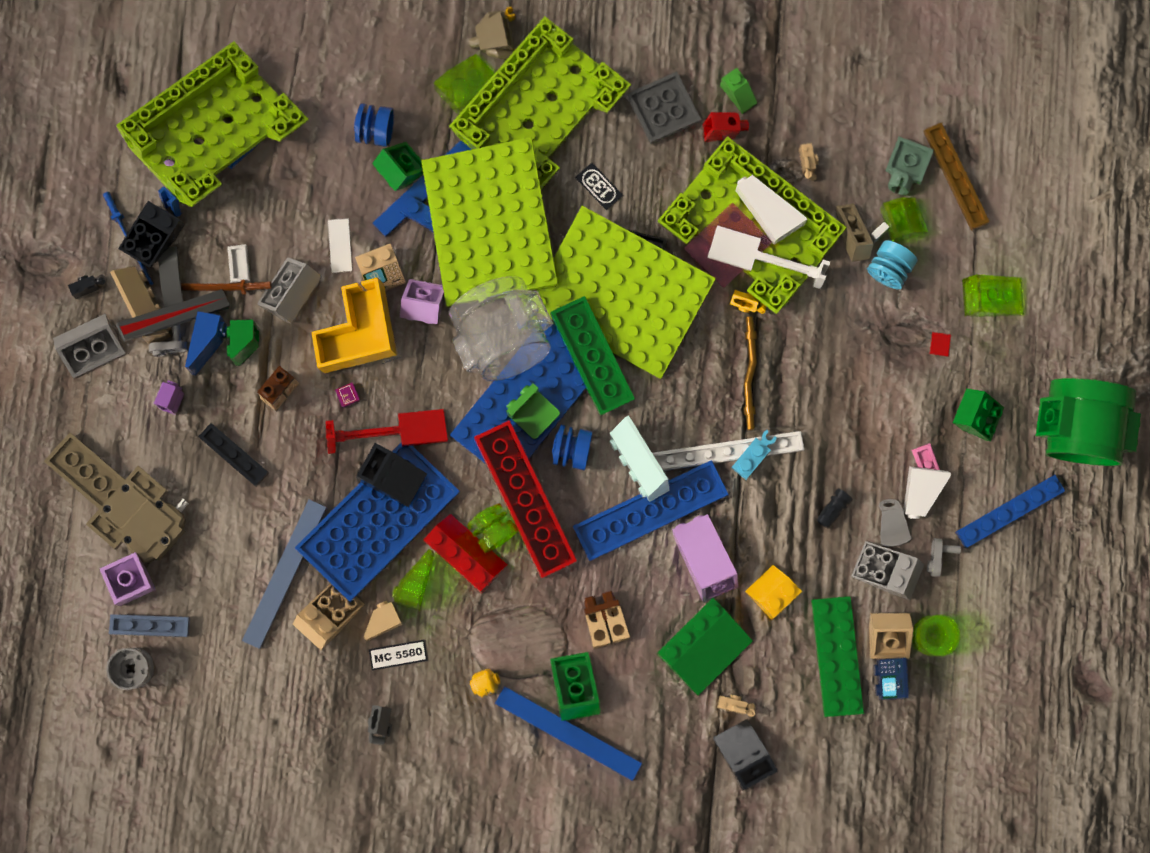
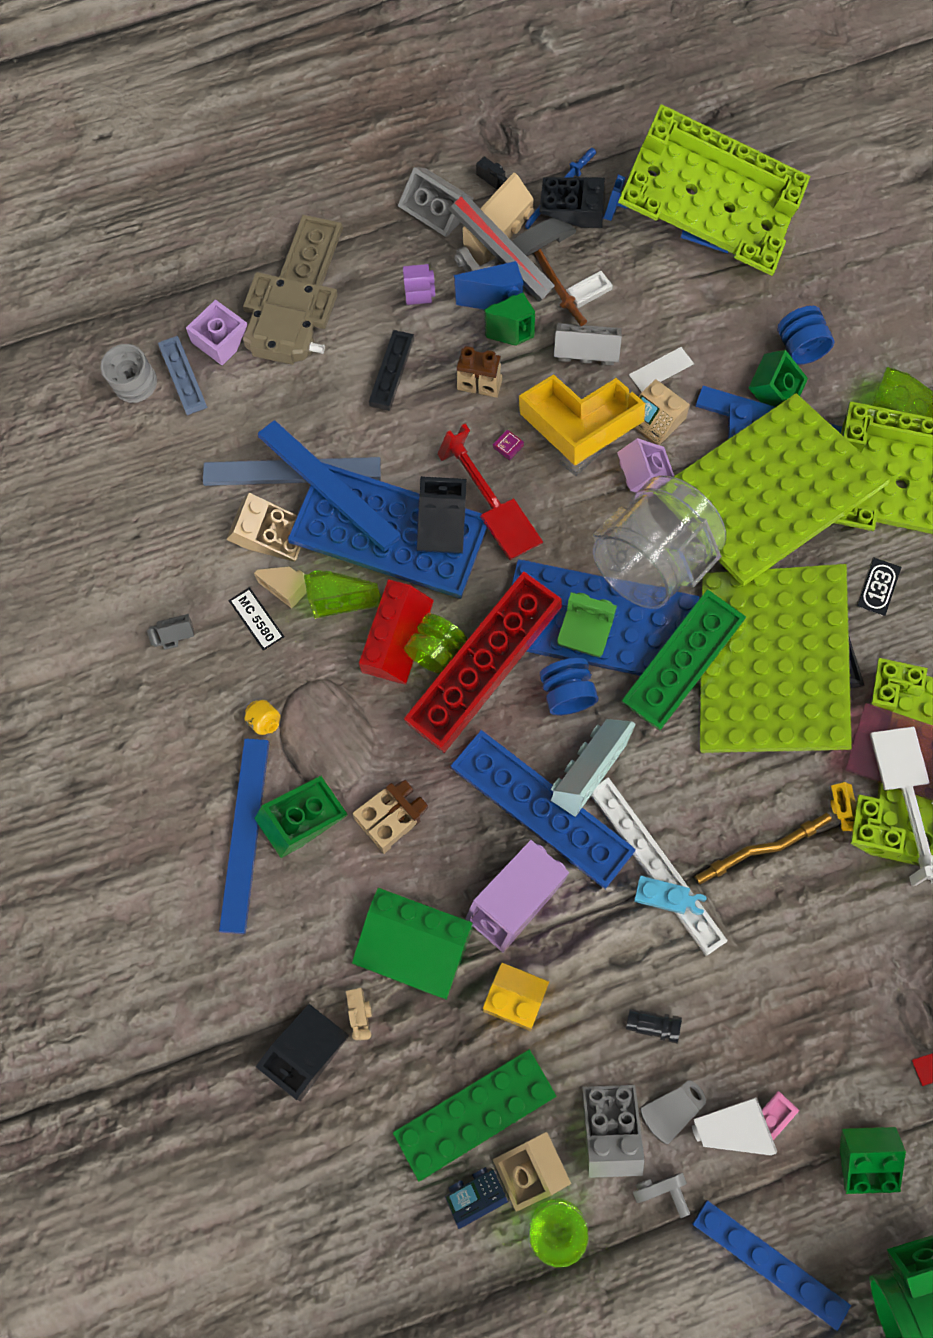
camera: 70 degrees right, 10 degrees down
none -> blue tile [258,420,401,552]

